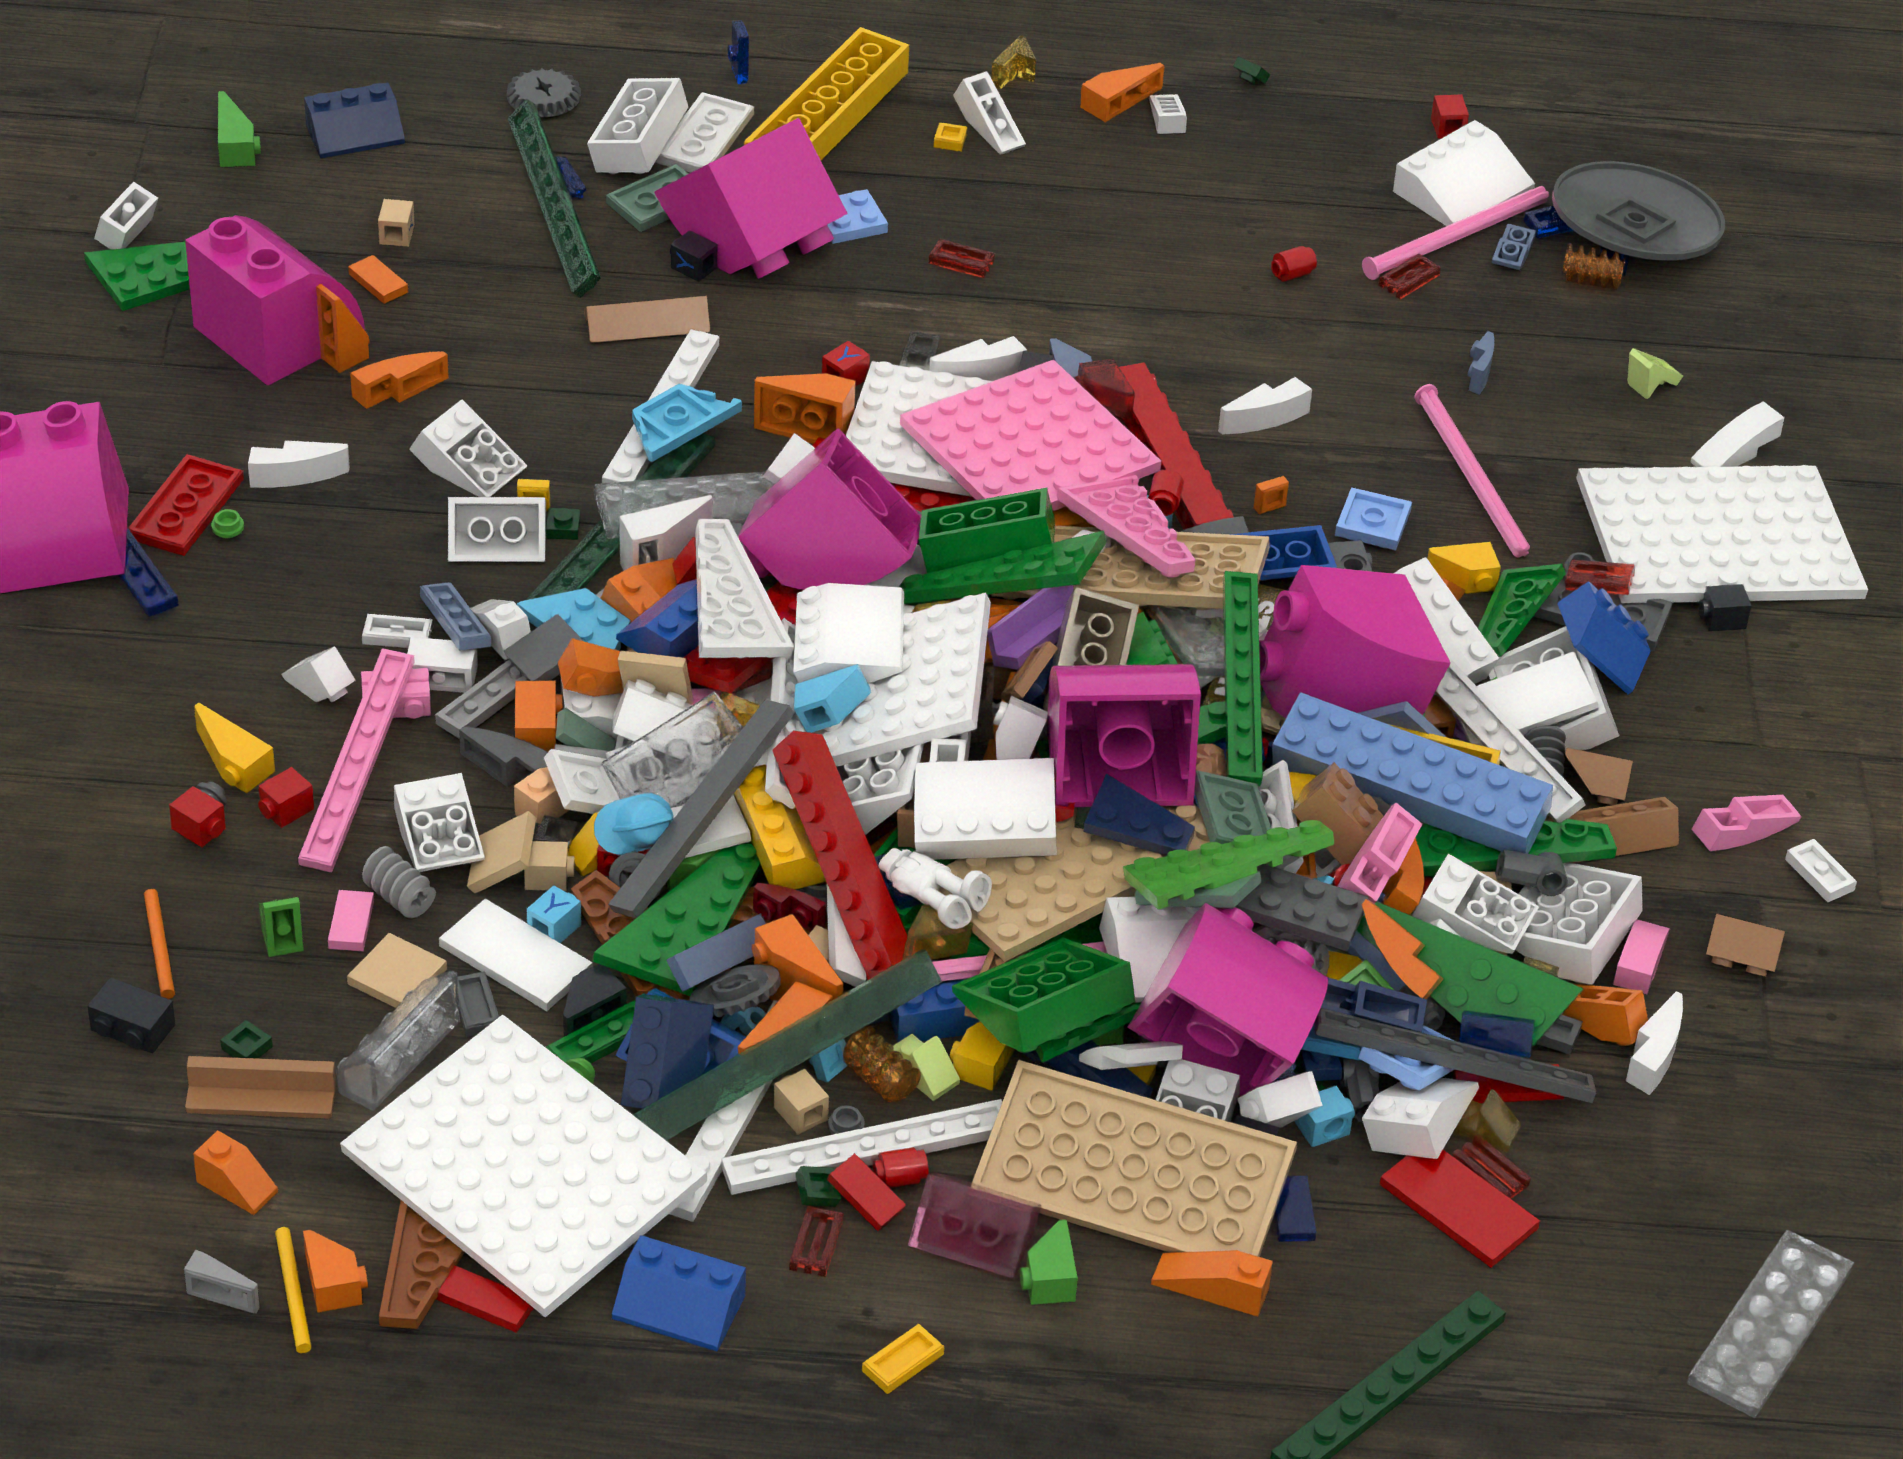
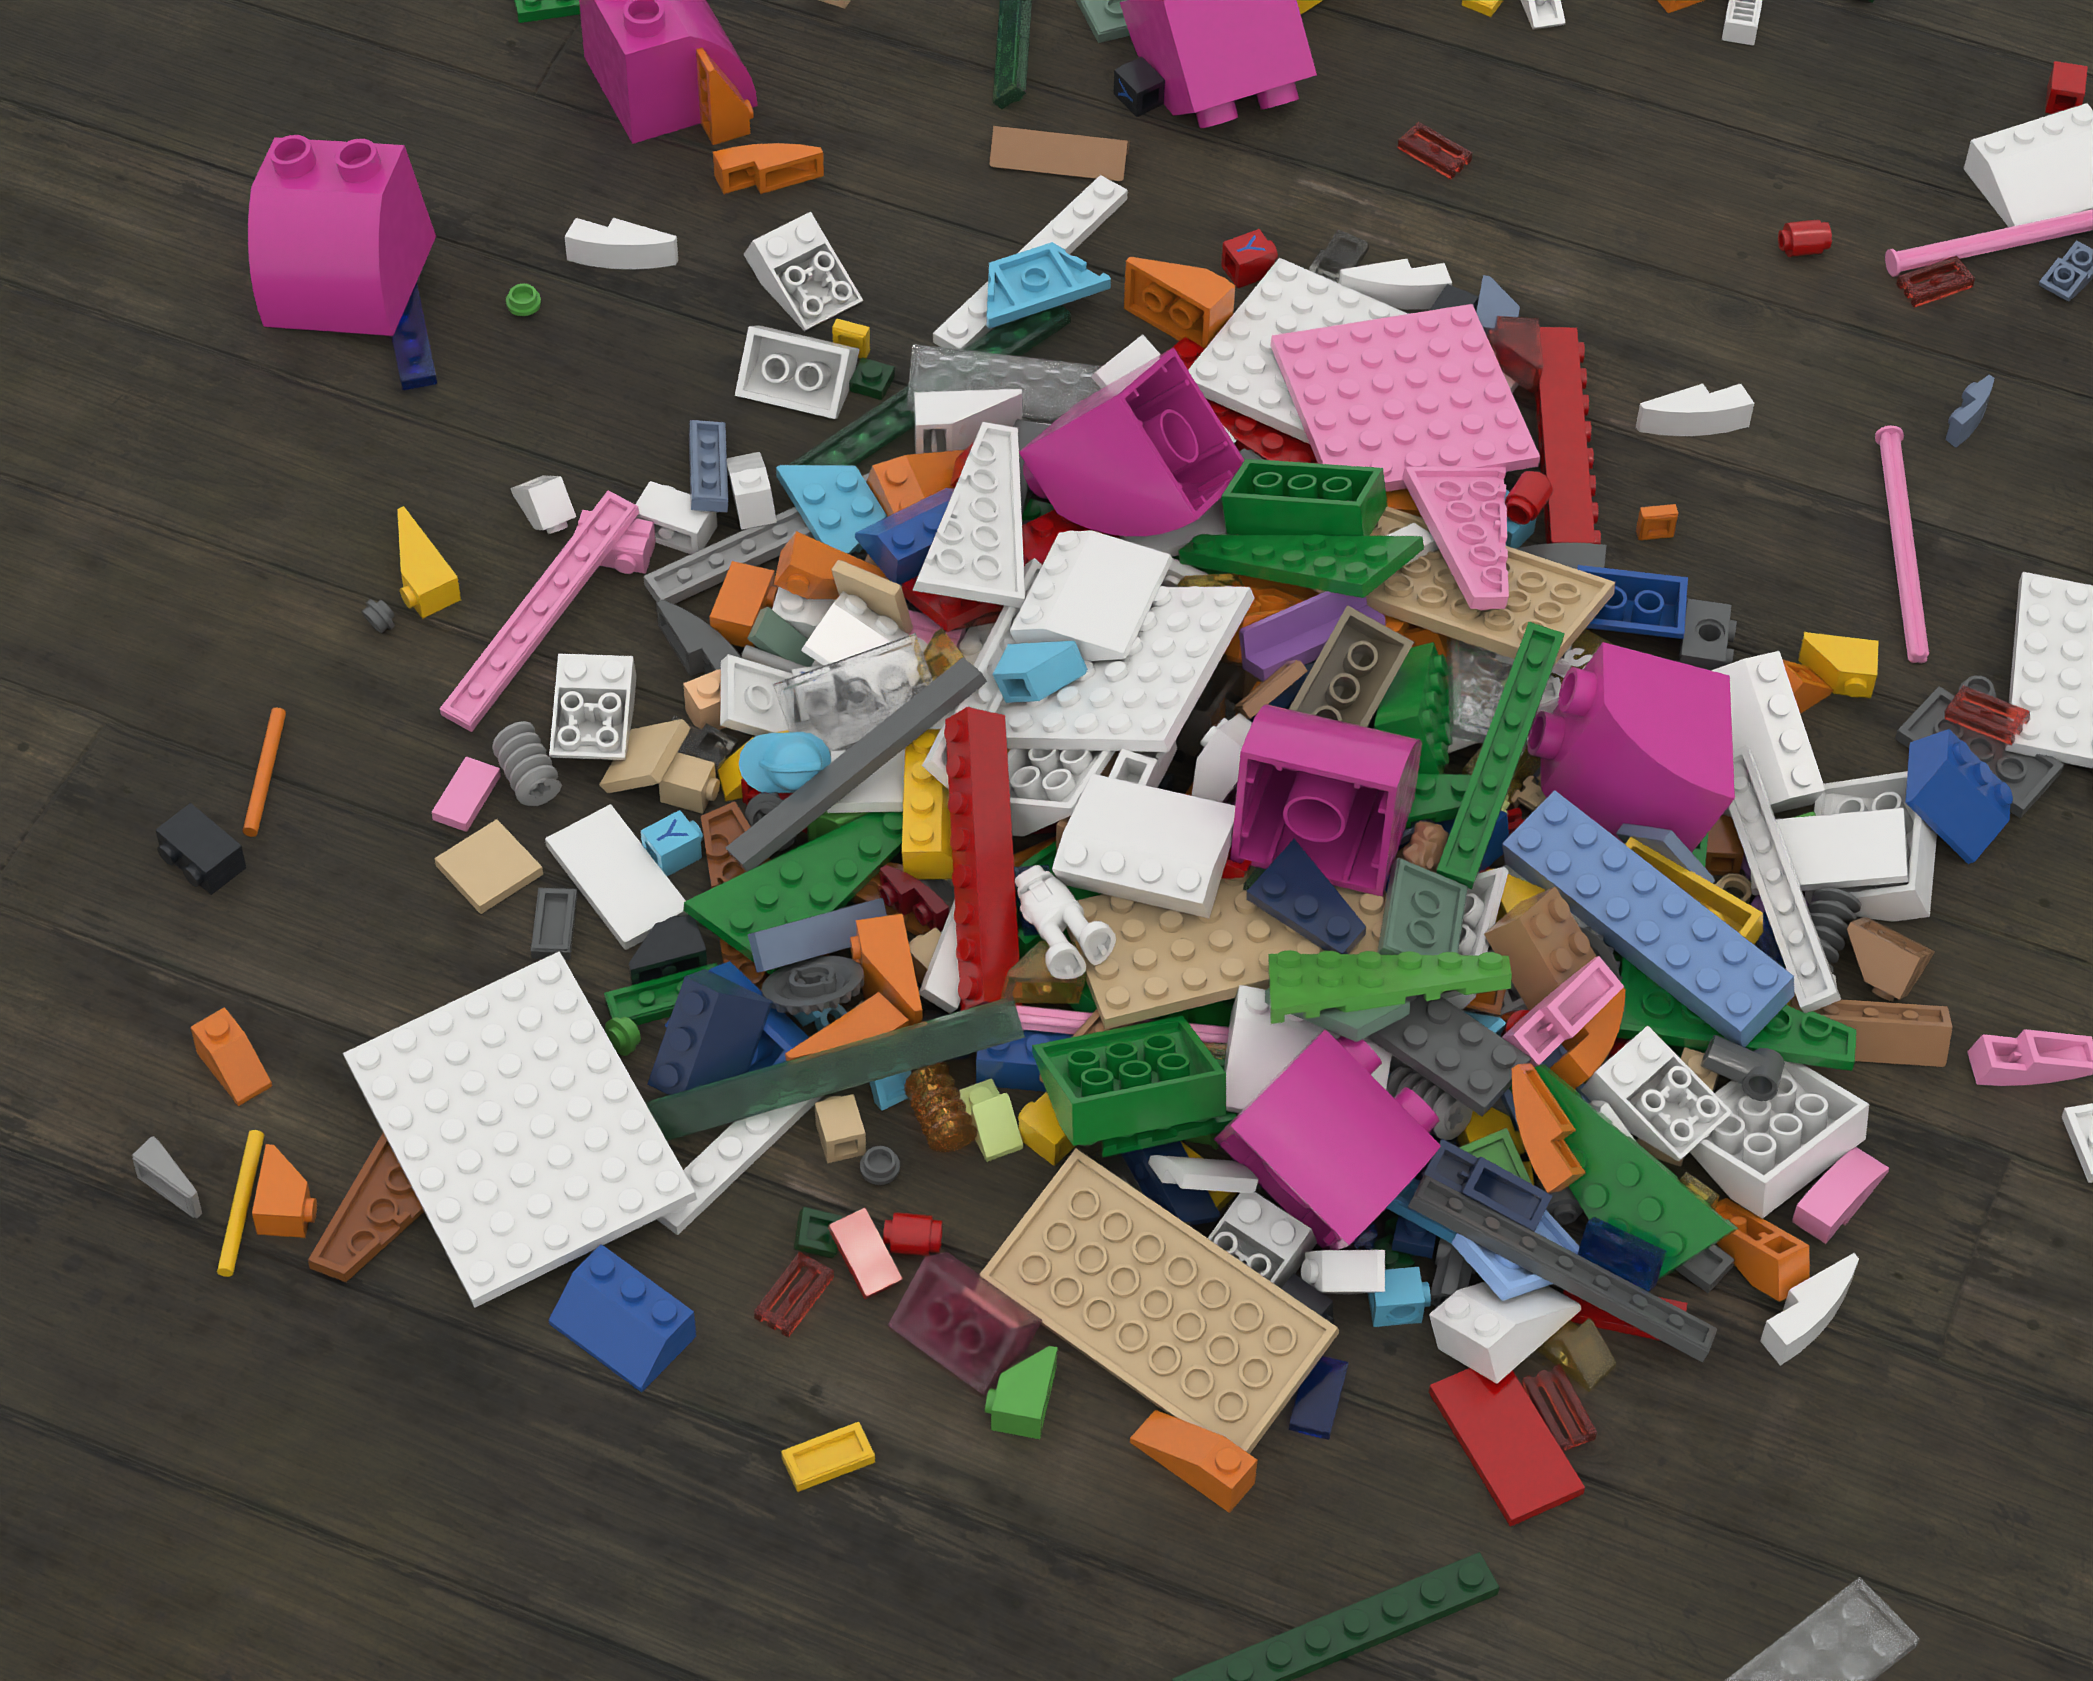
camera: 20 degrees right, 10 degrees up
red tile [127,454,244,556] -> none
red brick [169,786,226,847] -> none
medium nougat panel [185,1056,336,1119] -> none
dark green plate [220,1020,273,1059] -> none
red brick [258,767,314,828] -> none
bright green slope [259,897,304,957] -> none
clear slope [336,970,460,1111] -> none
orange tile [348,255,408,304] -> none
white tile [362,614,433,648] -> none
red tile [436,1265,534,1333] -> none
dark grey tile [504,614,583,681] -> none
white plate [721,1099,1002,1195] -> none
light blue plate [828,189,888,244] -> none
light blue plate [1335,487,1412,550] -> none
green wing [1478,564,1566,657] -> none
medium nougat slope [1706,914,1785,977] -> none

